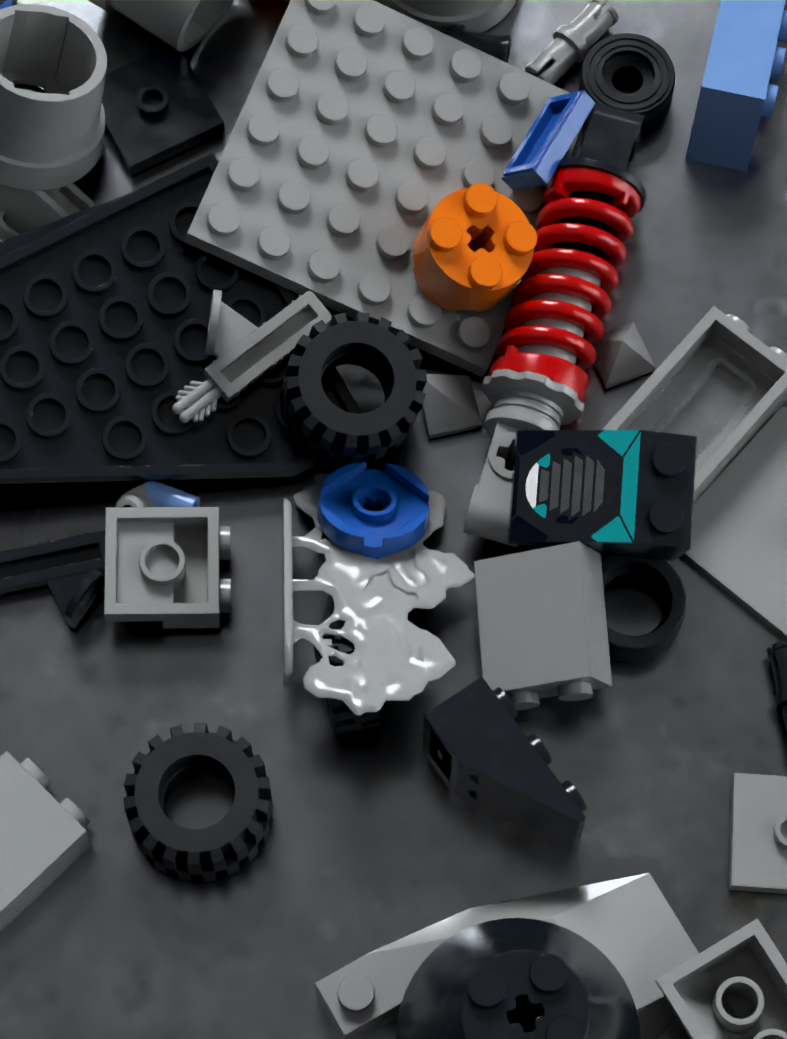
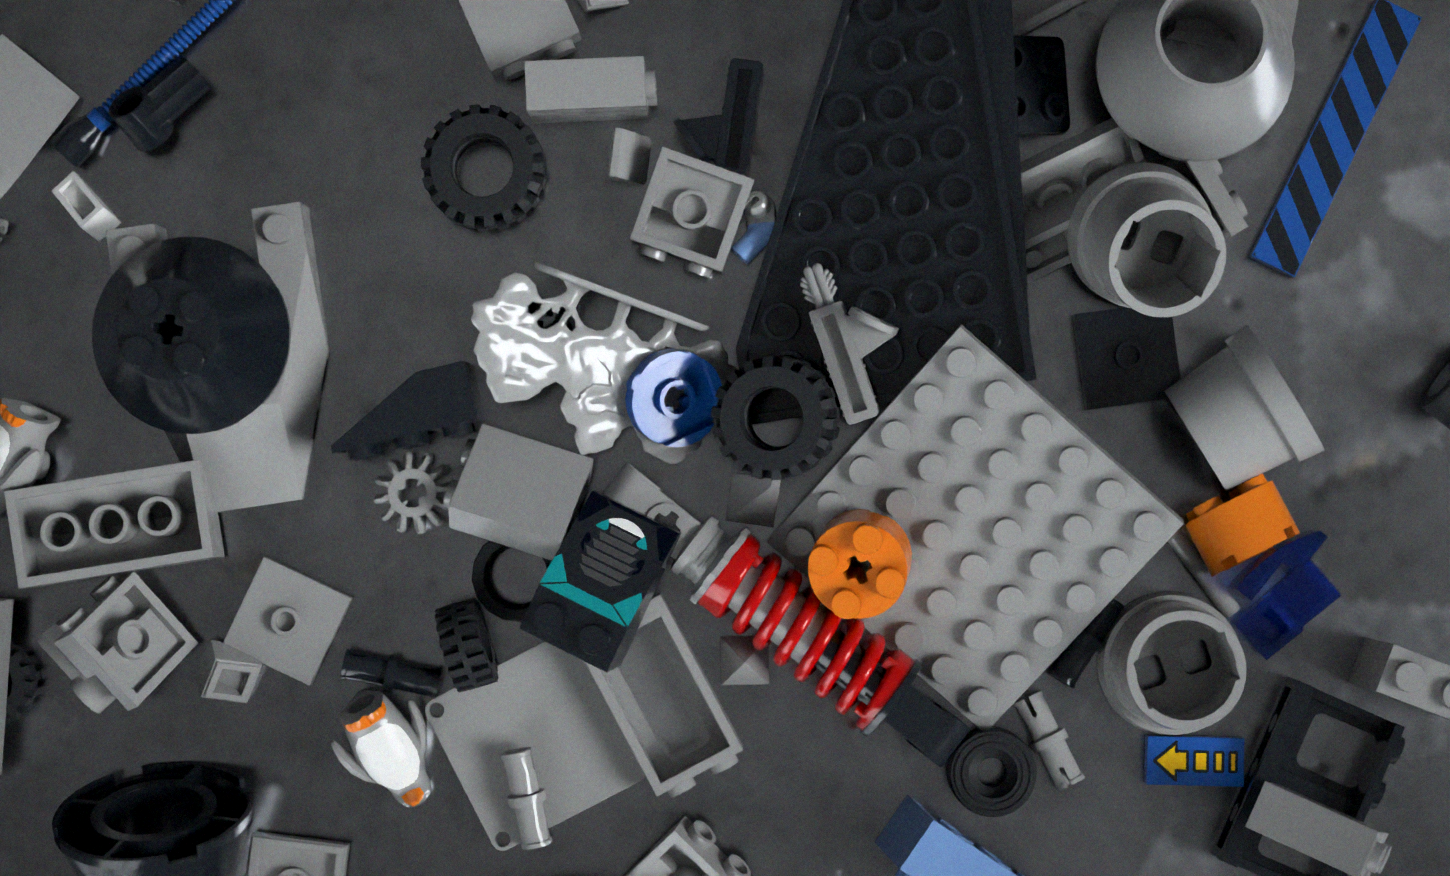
camera: 110 degrees right, 20 degrees up
blue tile [501,90,595,191] -> none
none -> light grey gear [373,452,450,534]
none -> black tyre [435,598,498,693]
none -> light grey brick [524,56,657,124]
none -> light grey slope [607,128,651,185]

